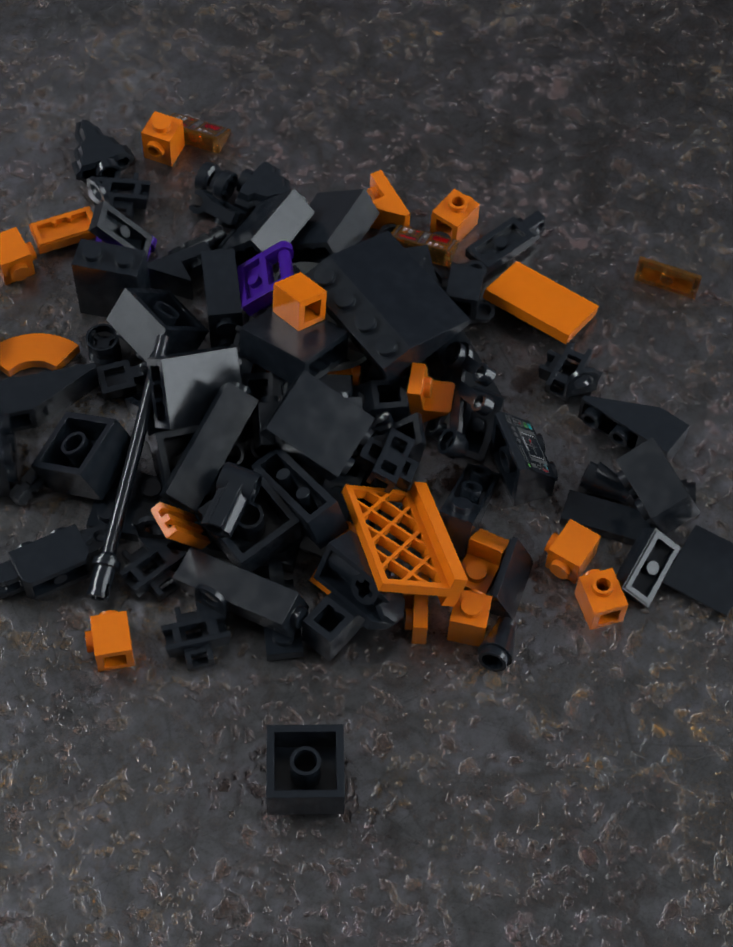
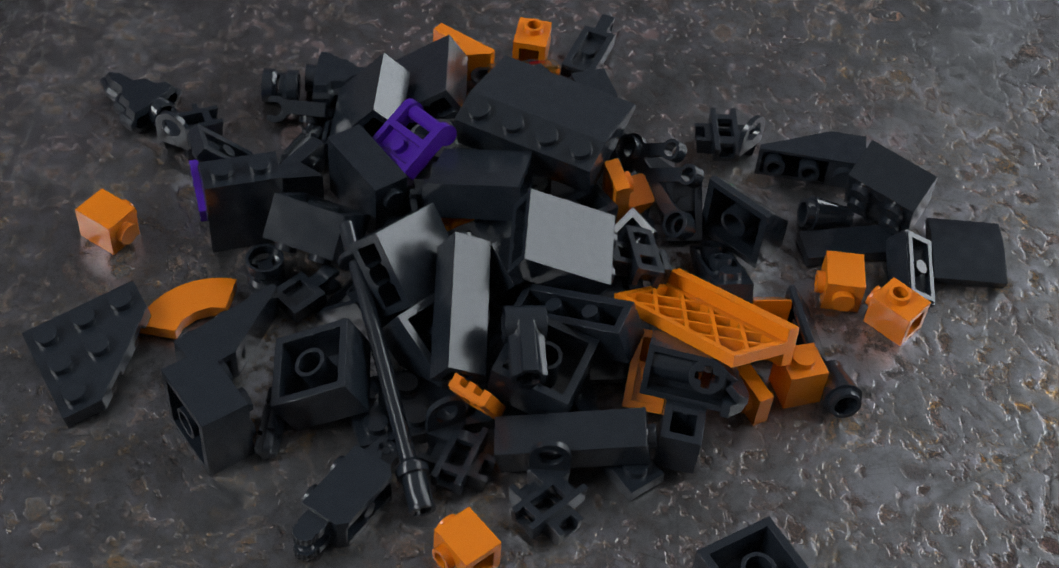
camera: 30 degrees left, 10 degrees down
orange plate [29,206,97,254] -> none
orange brick [141,111,185,167] -> none
clear orange slope [170,112,231,153] -> none
orange brick [273,272,327,331] -> none
orange tile [483,261,599,344] -> none
clear orange slope [634,256,702,299] -> none

